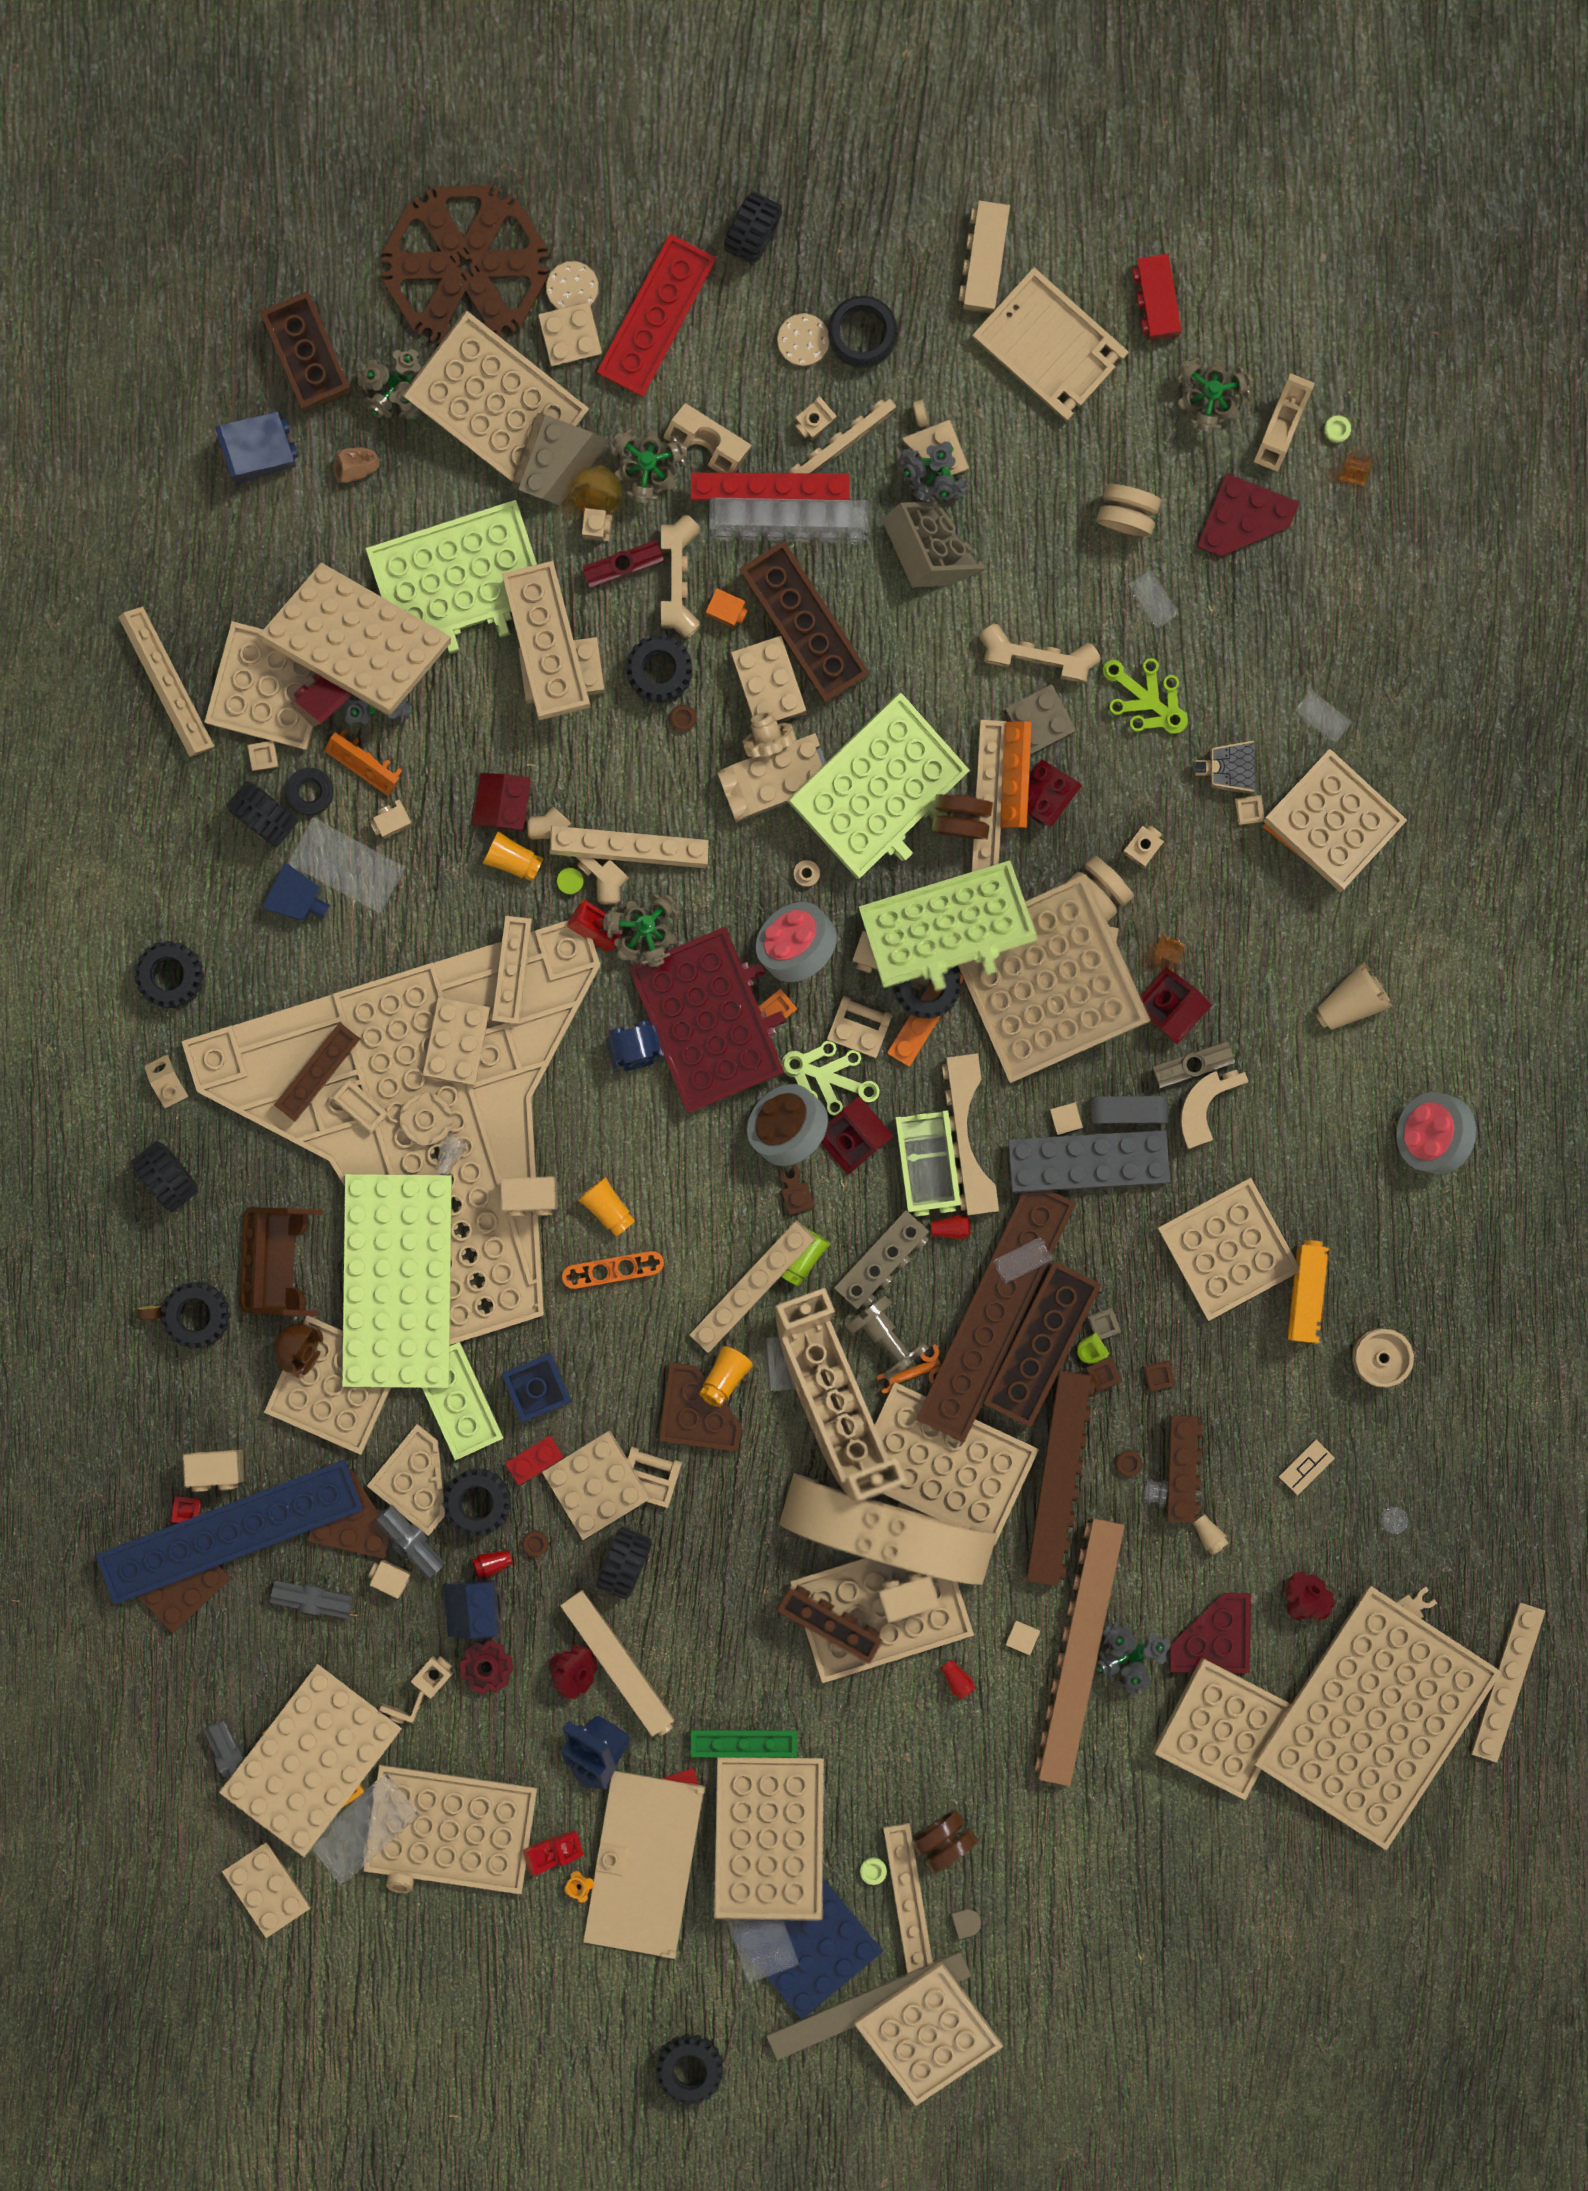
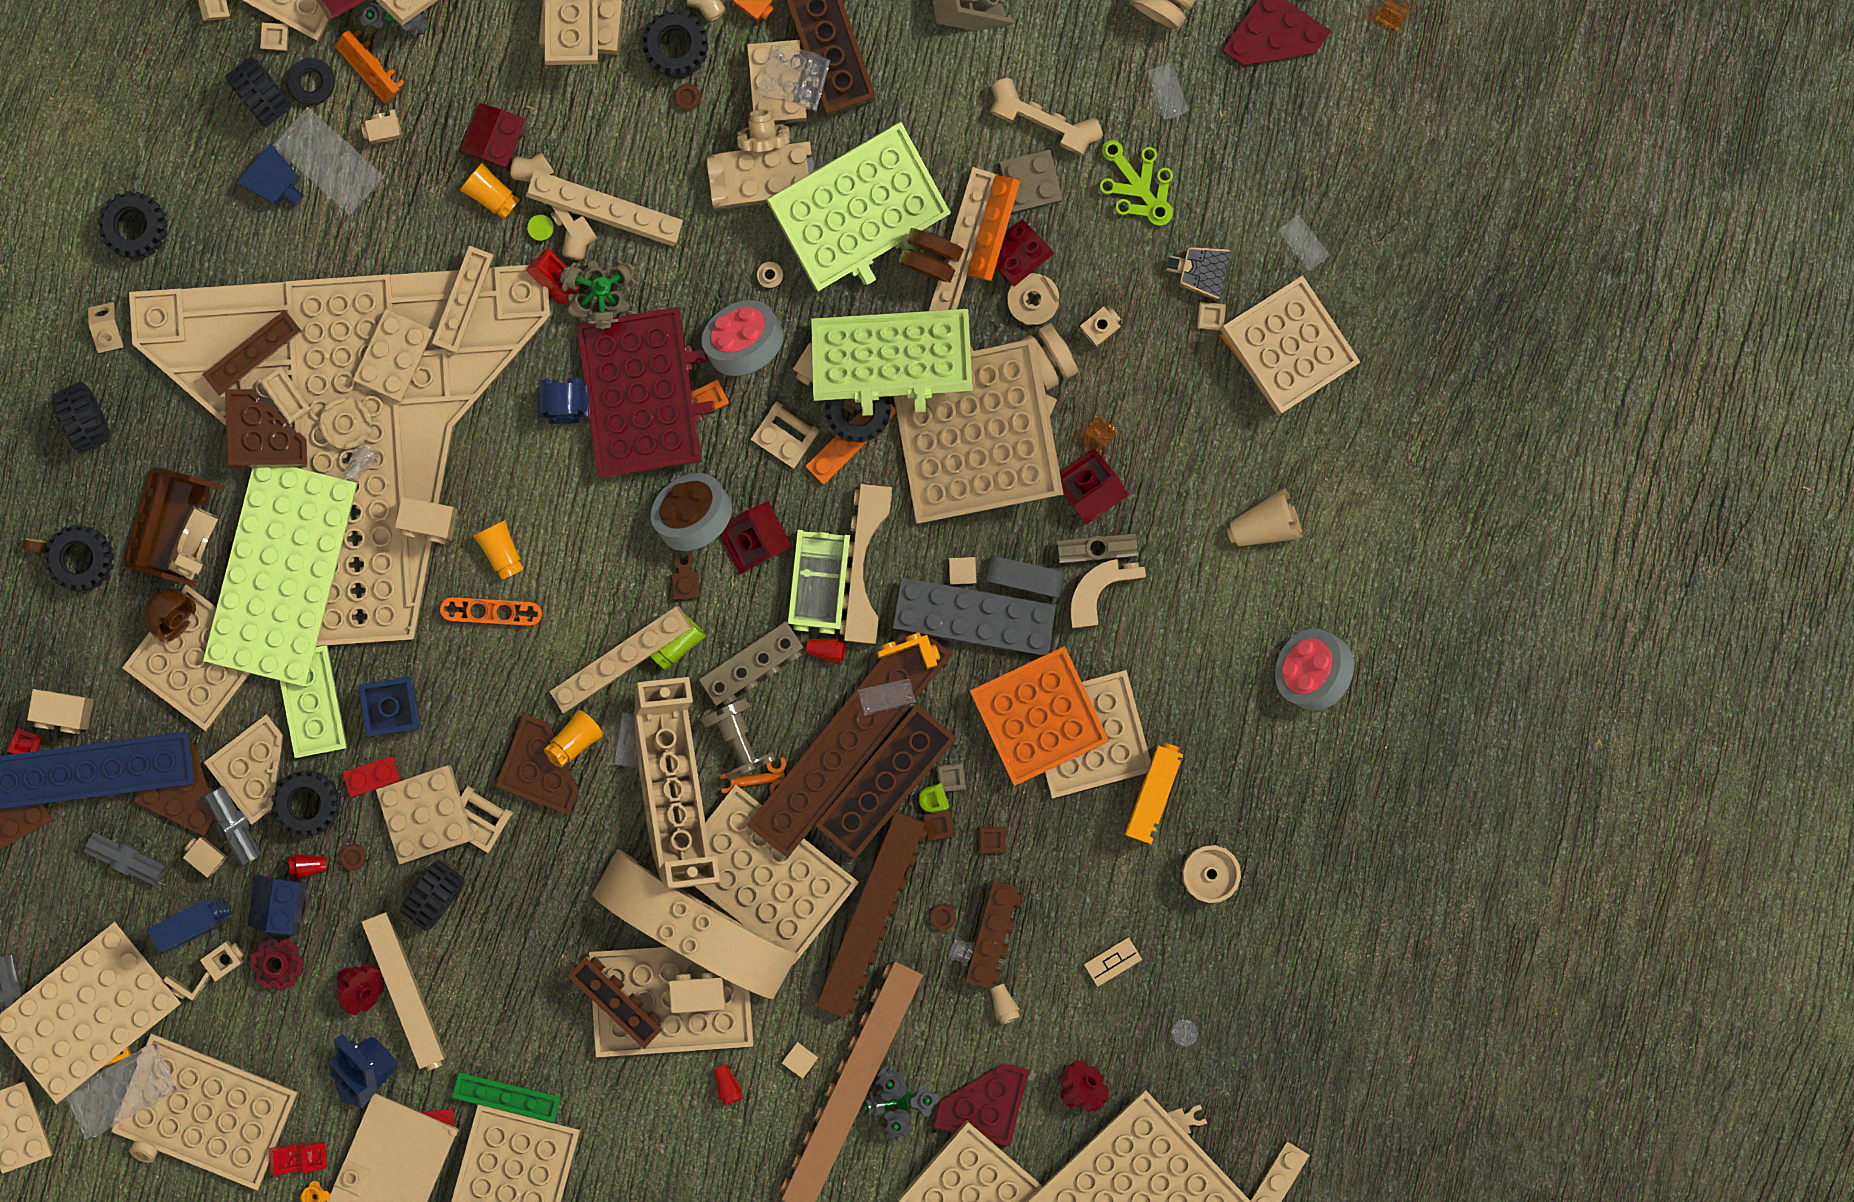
camera: 10 degrees right, 0 degrees up
yellowish green plant [782,1041,879,1116] -> none
none -> dark blue arch [148,897,232,953]
none -> tan arch [168,505,218,580]
none -> reddish brown plate [225,389,307,468]
none -> clear bracket [758,45,830,111]
none -> light orange bracket [877,633,940,670]
none -> orange plate [970,646,1109,786]
none -> tan plate [1007,273,1059,326]

